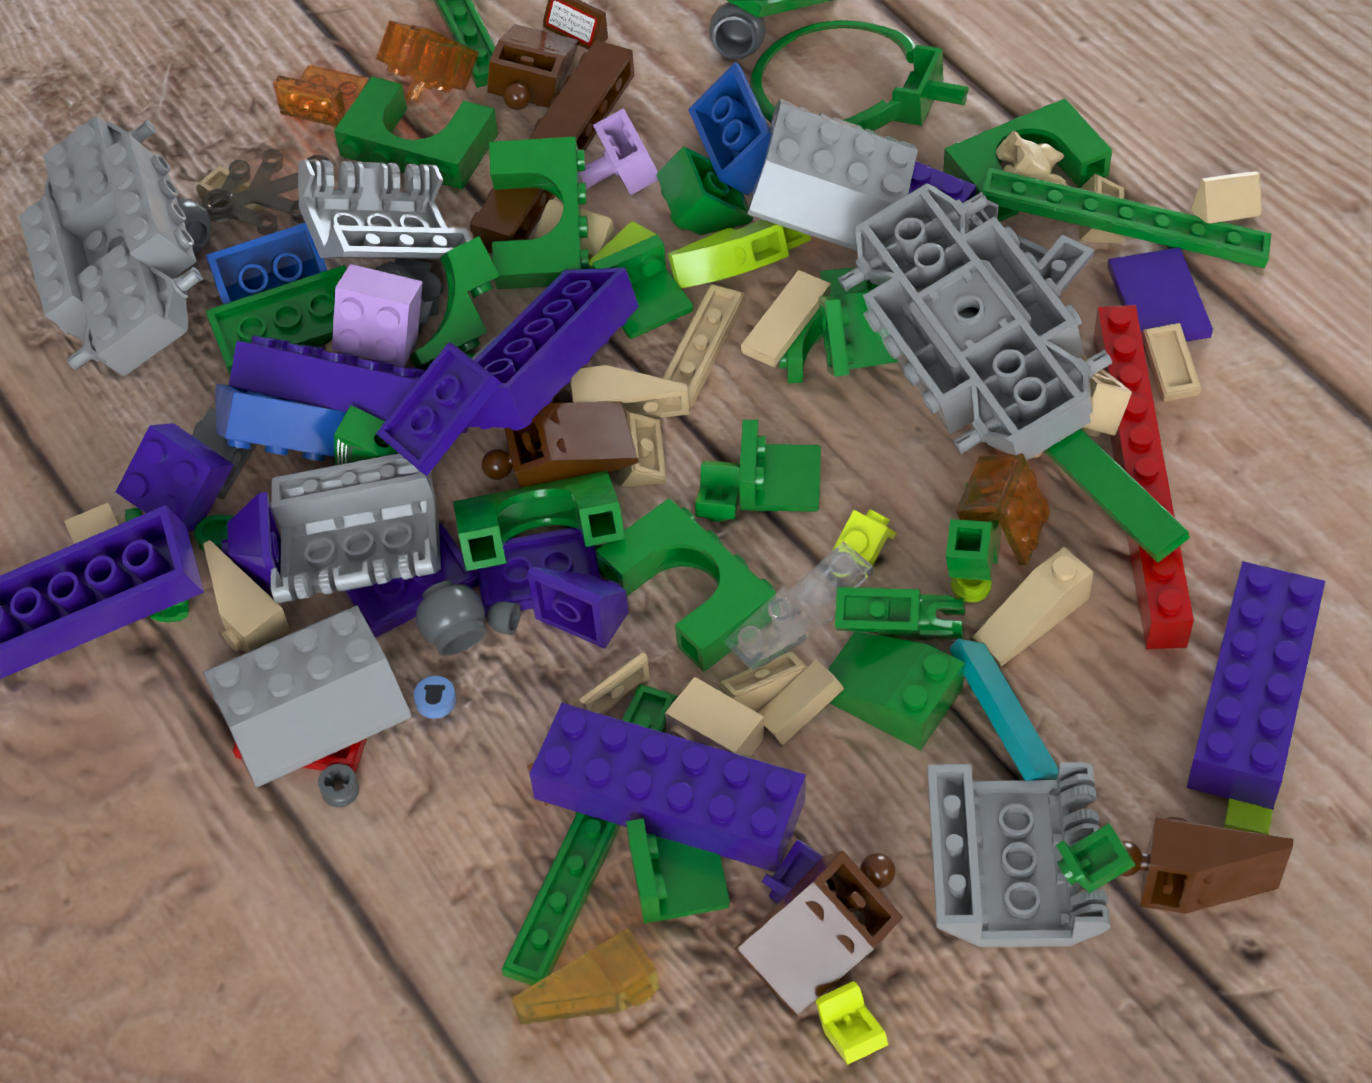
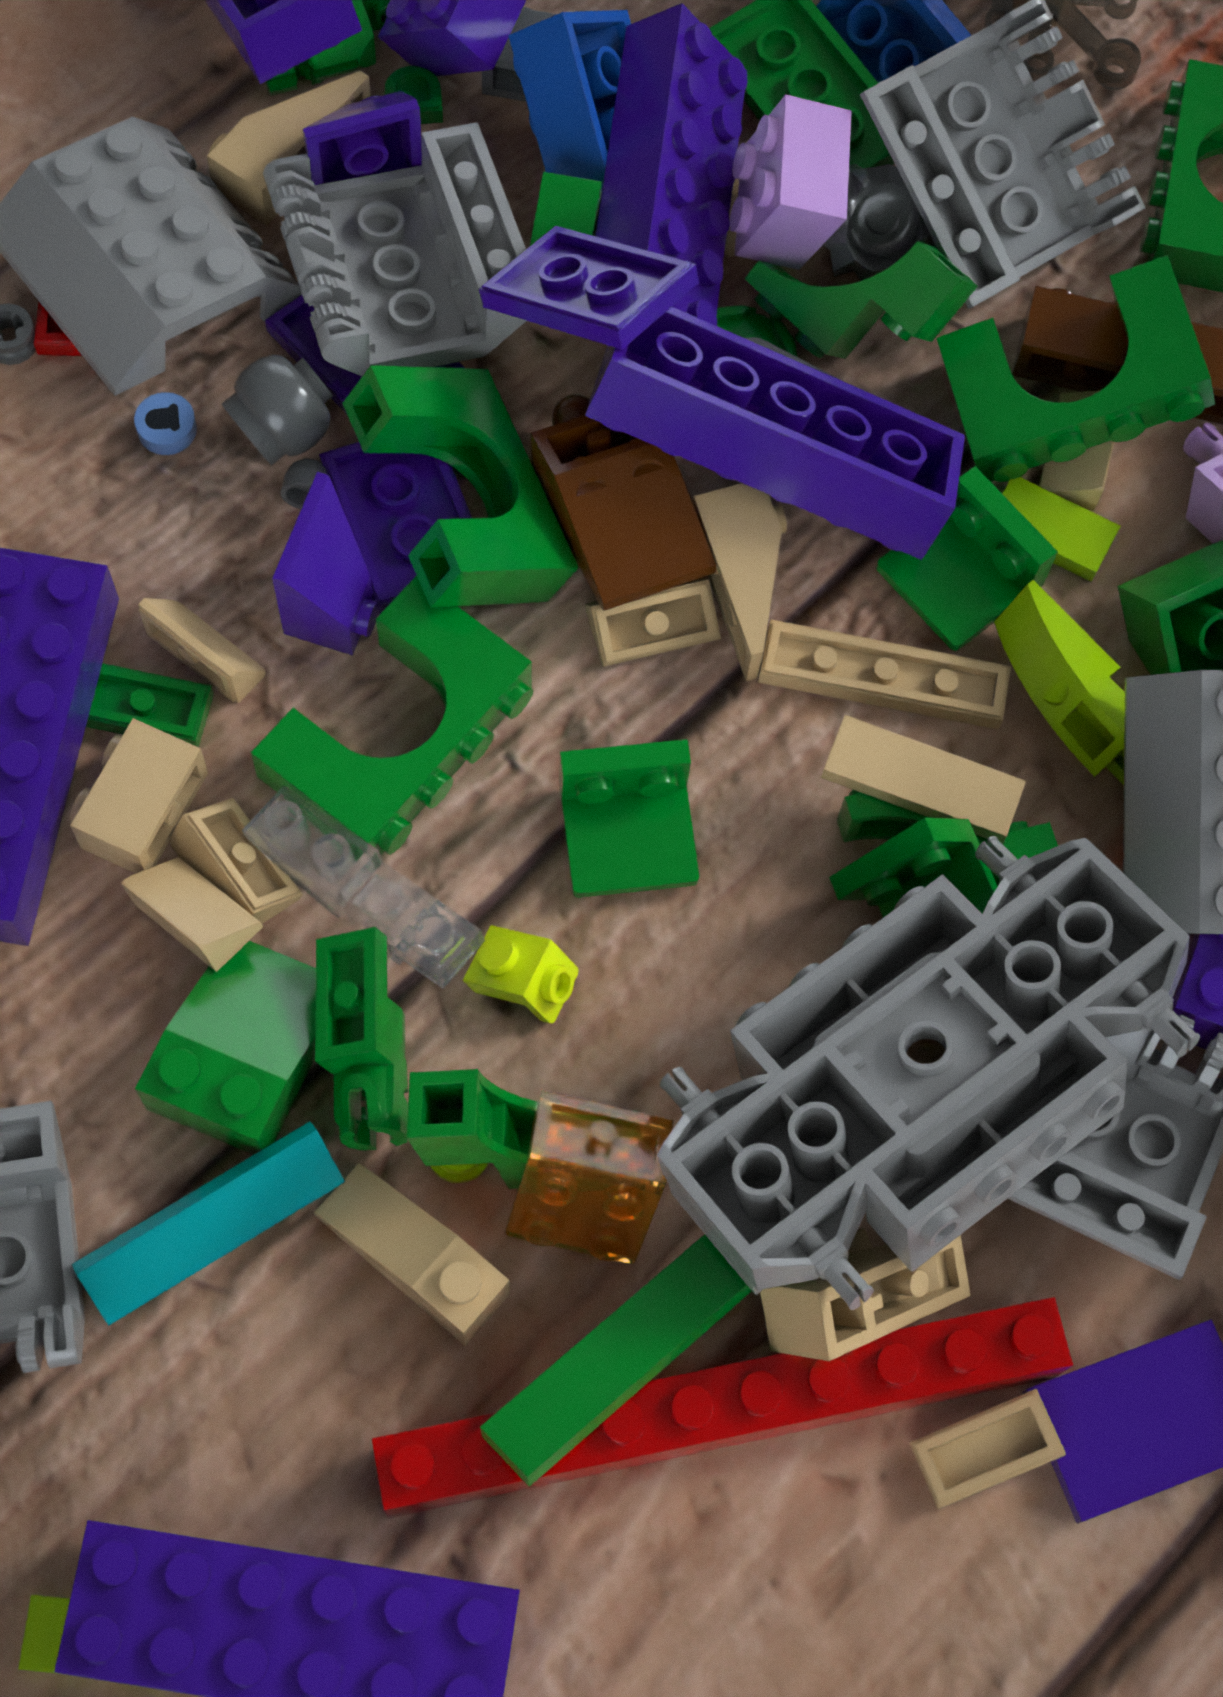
camera: 70 degrees right, 15 degrees up
green bracket [695,461,740,522] -> none

